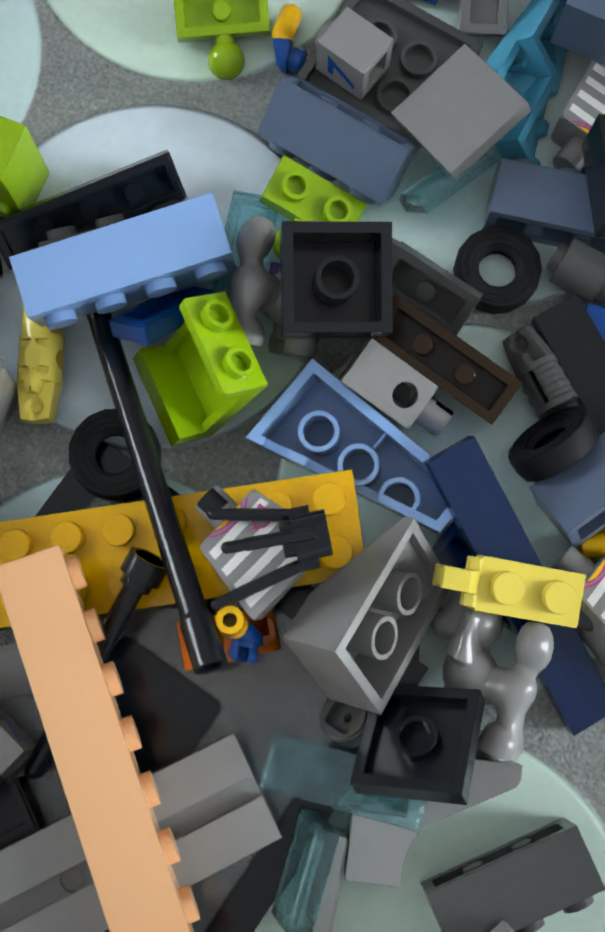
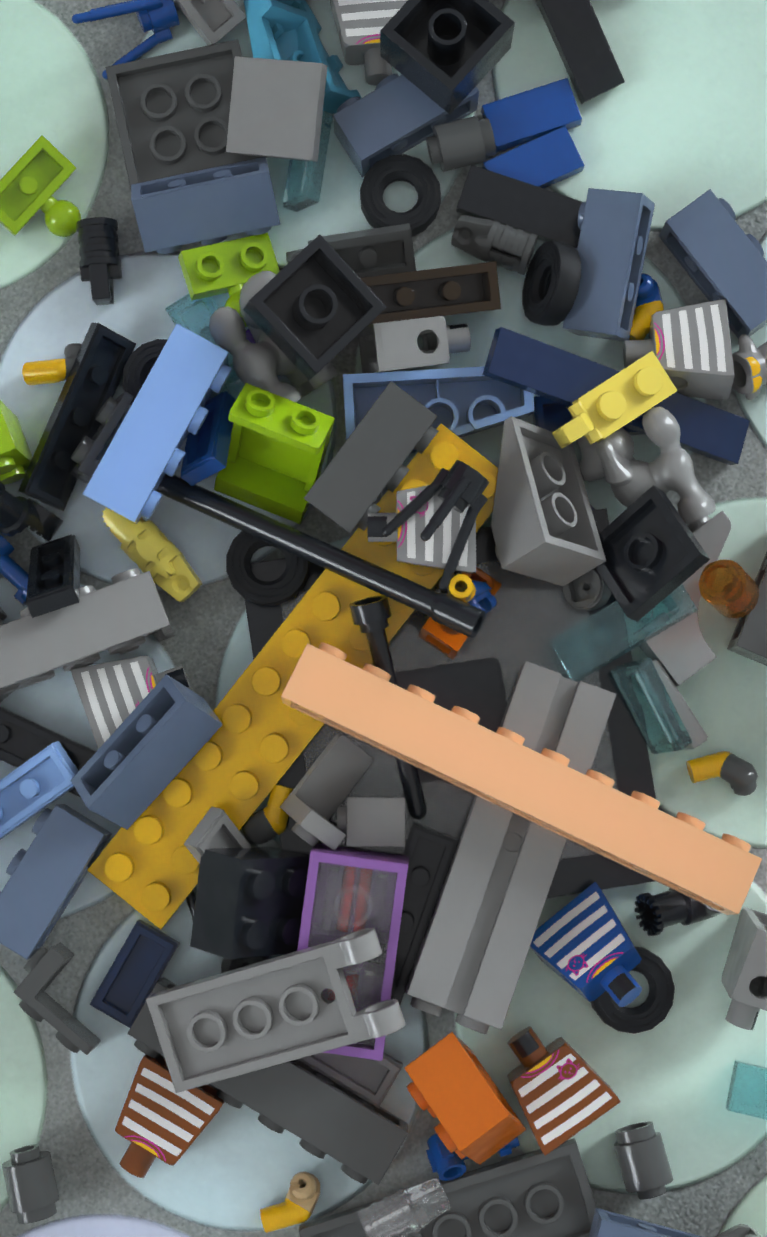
camera: 40 degrees left, 5 degrees up
arm [271,4,308,74] -> none
light grey brick [315,7,394,100] -> none
none -> yellow arm [22,343,82,385]
none -> black hinge [76,217,122,305]
none -> dark grey brick [304,381,439,533]
none -> clear orange brick [699,560,759,618]

